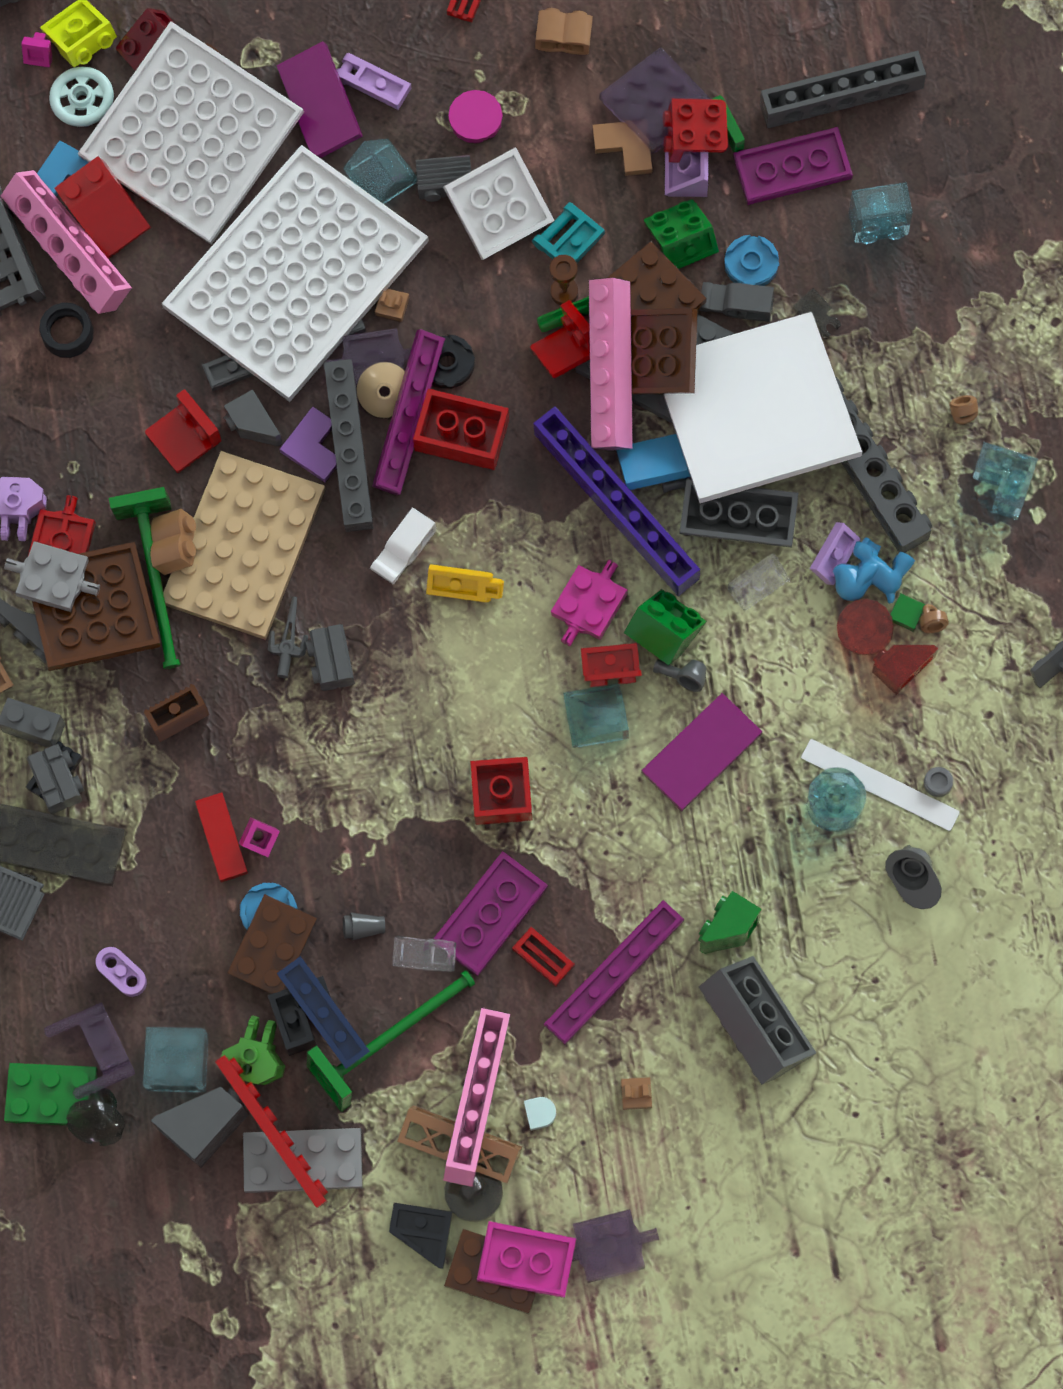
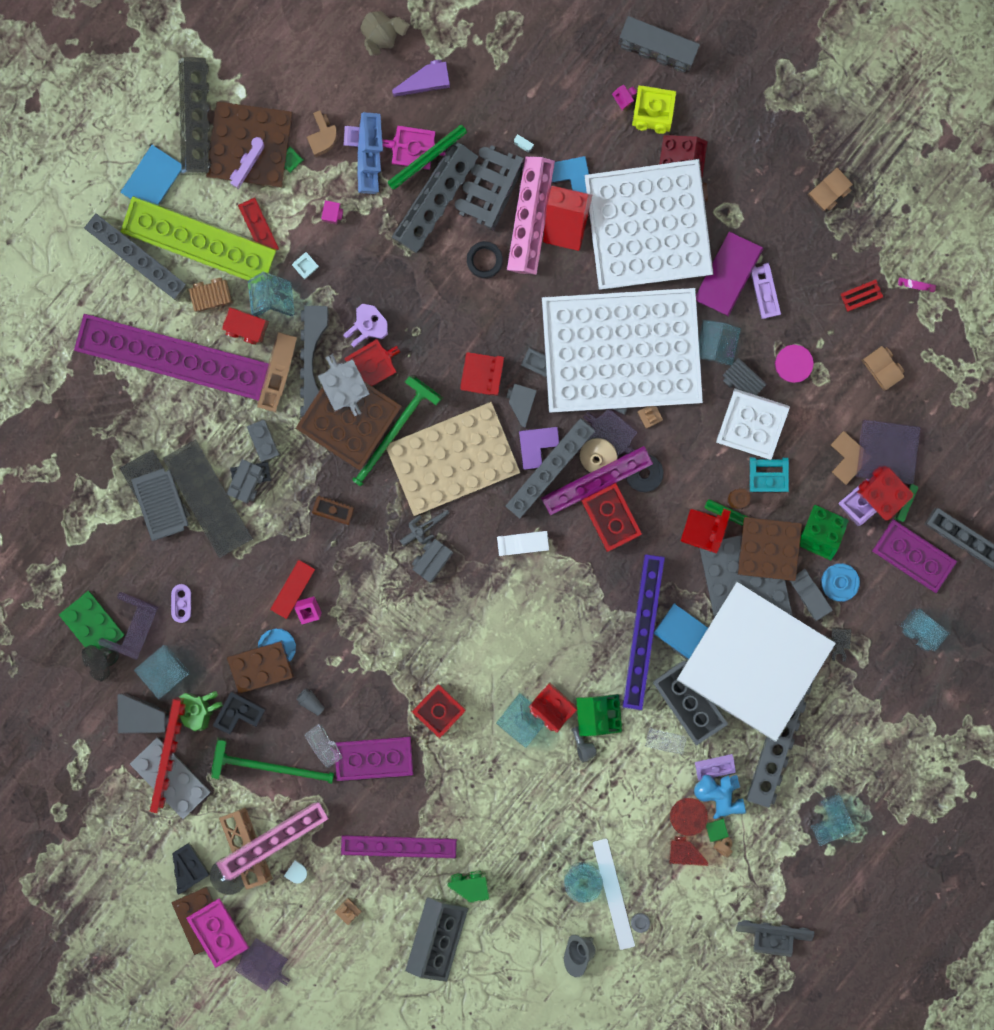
camera: 45 degrees right, 15 degrees up
light aqua plate [49,67,114,127] -> none
medium nougat brick [151,509,196,575] -> none
dark blue plate [277,956,370,1069] -> none
yellow hinge [426,564,504,602] -> none
red tile [512,927,575,987] -> none
dark pink plate [551,560,628,646] -> none
bright pink brick [589,278,633,450] -> none
reddish brown plate [631,308,698,395] -> none
magenta tile [641,693,763,812] -> none
medium nougat tile [949,395,978,424] -> none

